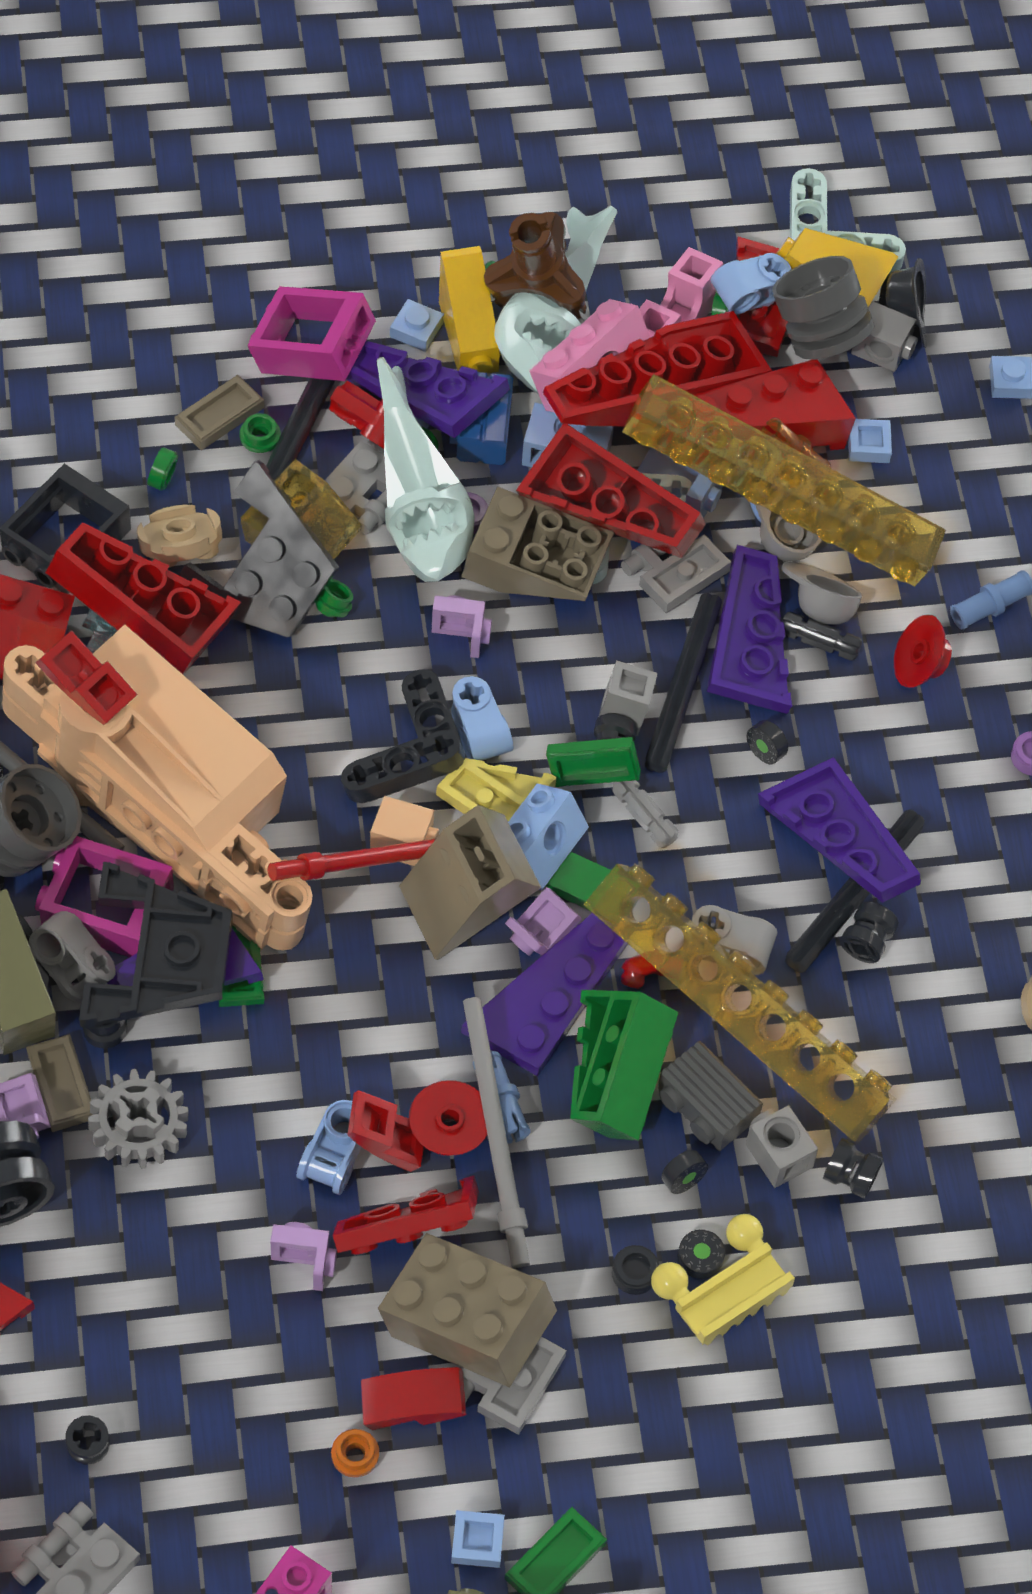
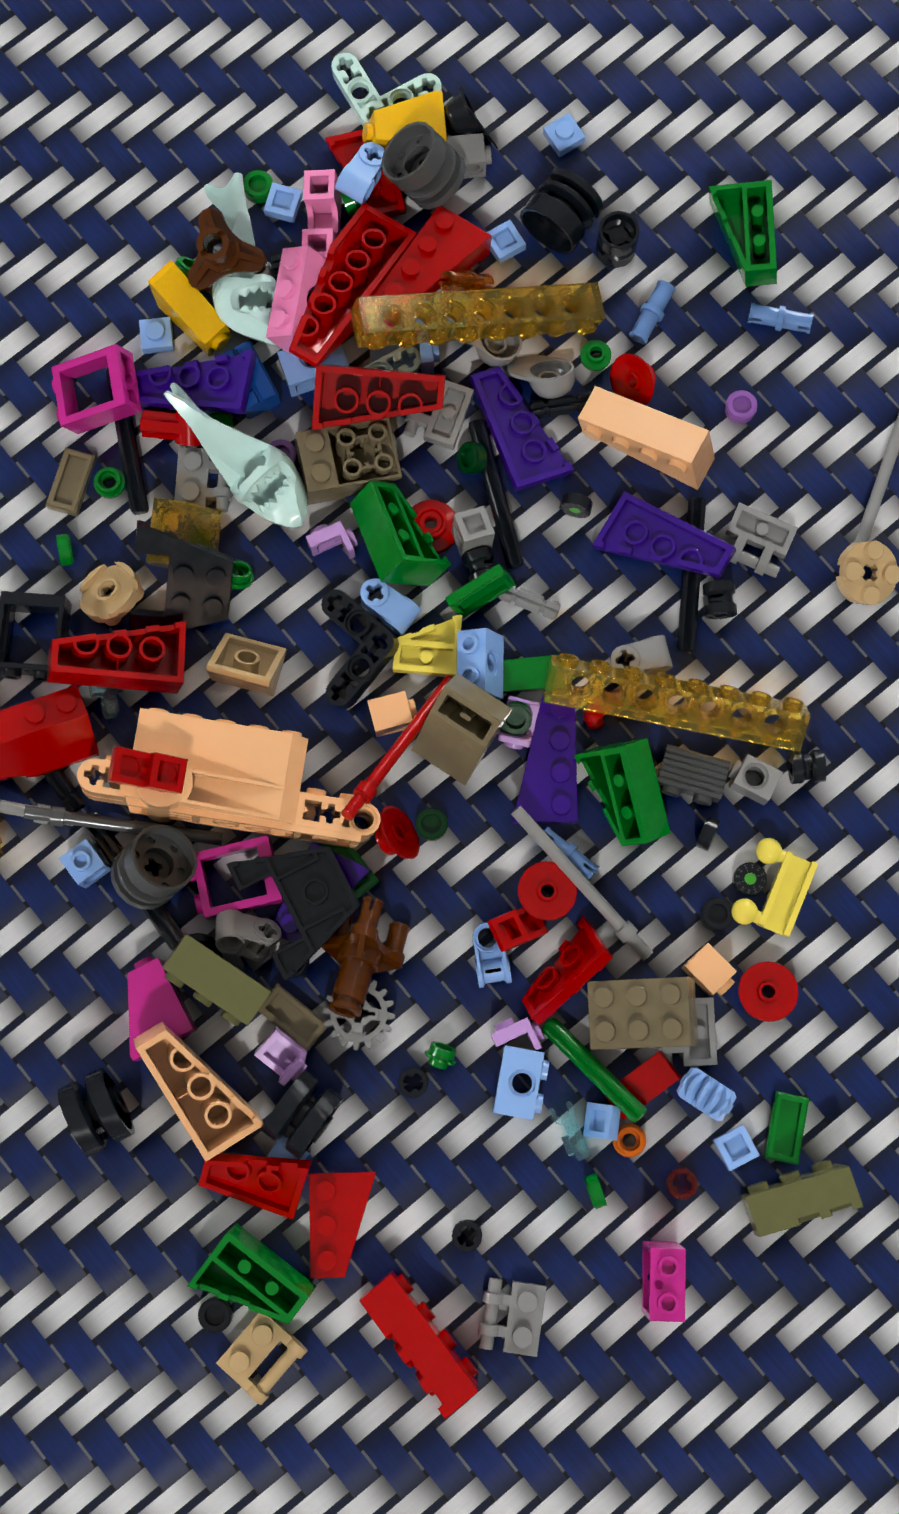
camera: 25 degrees left, 20 degrees up
none -> tan slope [206,633,287,697]
none -> green tile [243,170,273,204]
none -> light blue plate [264,182,303,223]
none -> reddish brown wheel [322,896,410,1018]
none -> green wedge [349,480,451,586]
none -> red piece [375,805,420,859]
none -> black bush [398,1068,428,1098]
none -> red piece [412,500,455,553]
none -> dark green tile [415,808,448,841]
none -> green plate [424,1041,457,1070]
none -> dark green tile [457,442,487,474]
none -> light blue brick [493,1045,550,1120]
none -> dark green tile [502,701,533,735]
none -> black wheel [520,168,604,254]
none -> green axle [542,1018,647,1123]
none -> clear light blue plate [549,1101,591,1161]
none -> light nougat wedge [578,386,715,490]
none -> green plate [580,340,611,371]
none -> light blue plate [583,1102,621,1141]
none -> green tile [584,1173,607,1209]
none -> black wheel [596,211,640,268]
none -> clear red bush [666,1168,698,1199]
none -> light blue gear [676,1068,737,1121]
none -> light nougat brick [681,943,737,996]
none -> light grey plate [725,502,798,578]
none -> red piece [738,961,799,1022]

